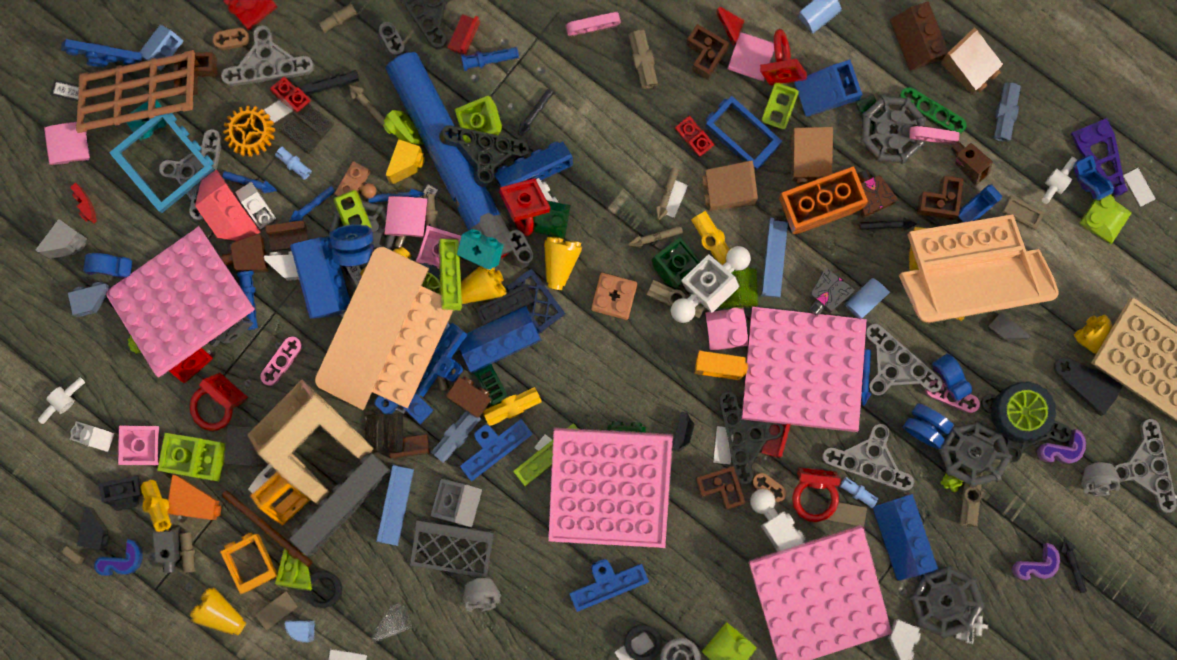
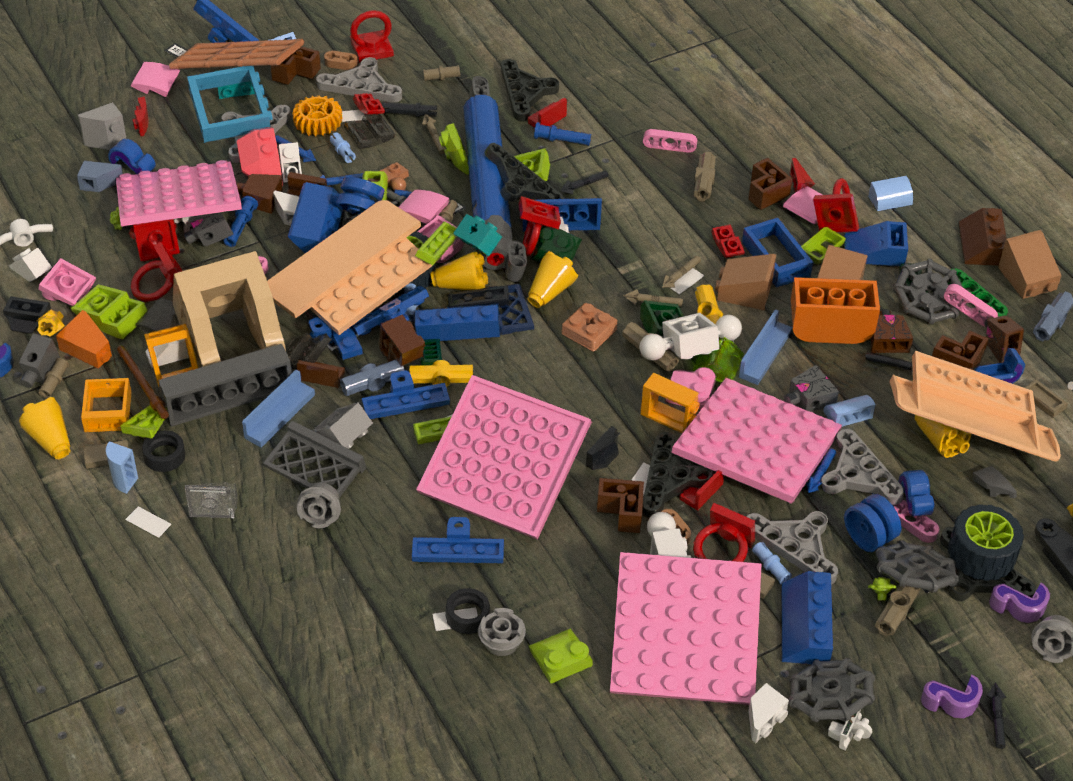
camera: 20 degrees right, 35 degrees down
yellow slope [386,139,425,184] -> none

